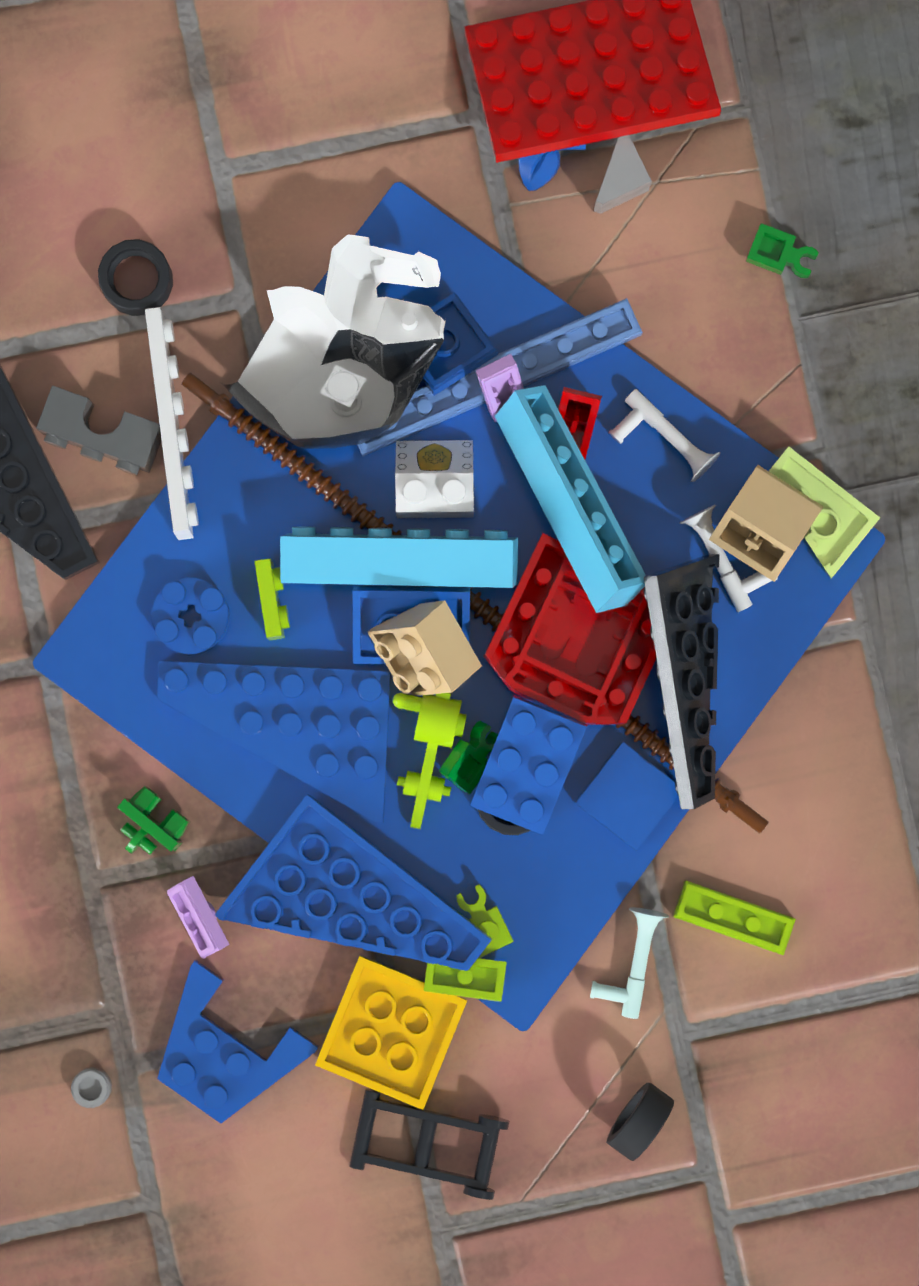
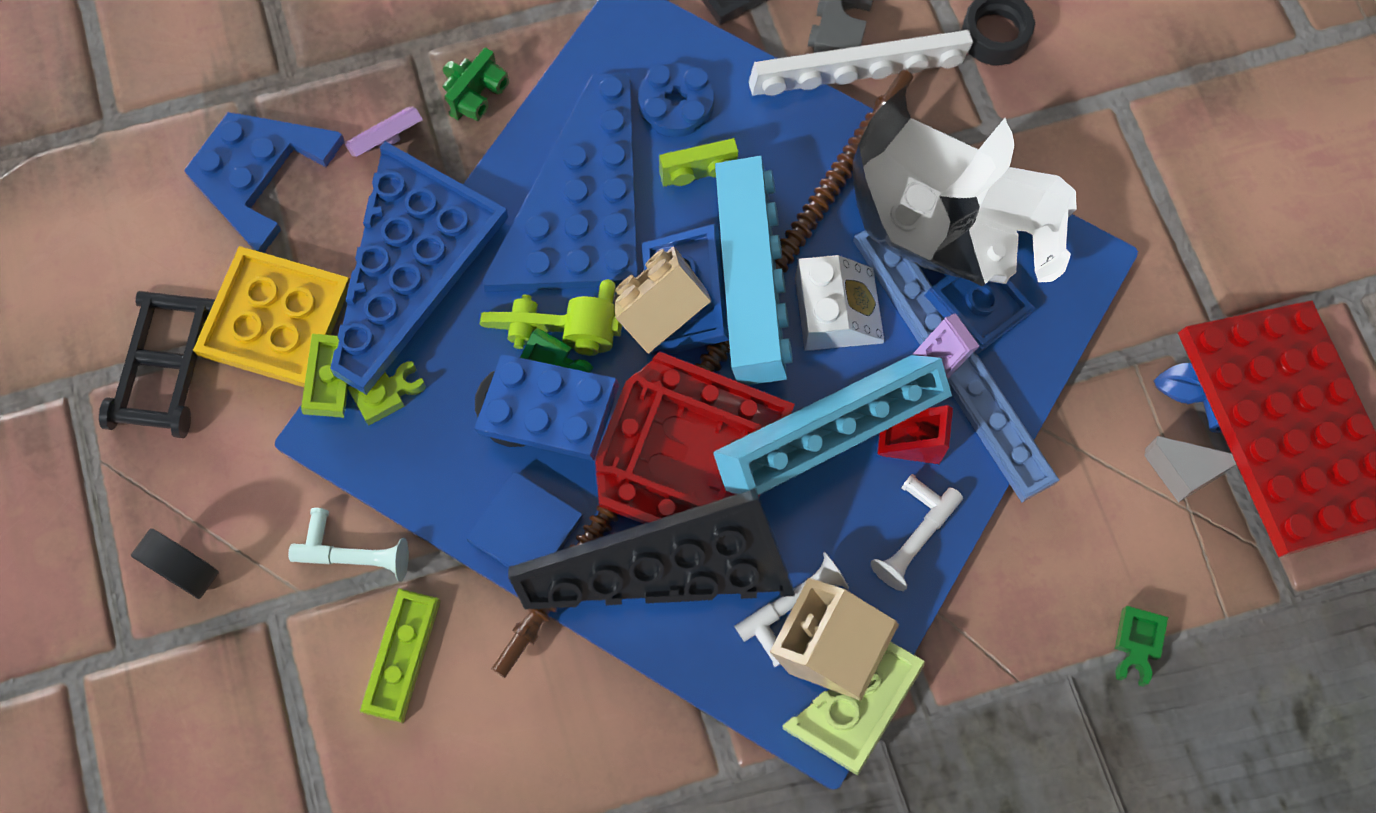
camera: 85 degrees right, 15 degrees down
light grey tile [71,1067,112,1108] -> none

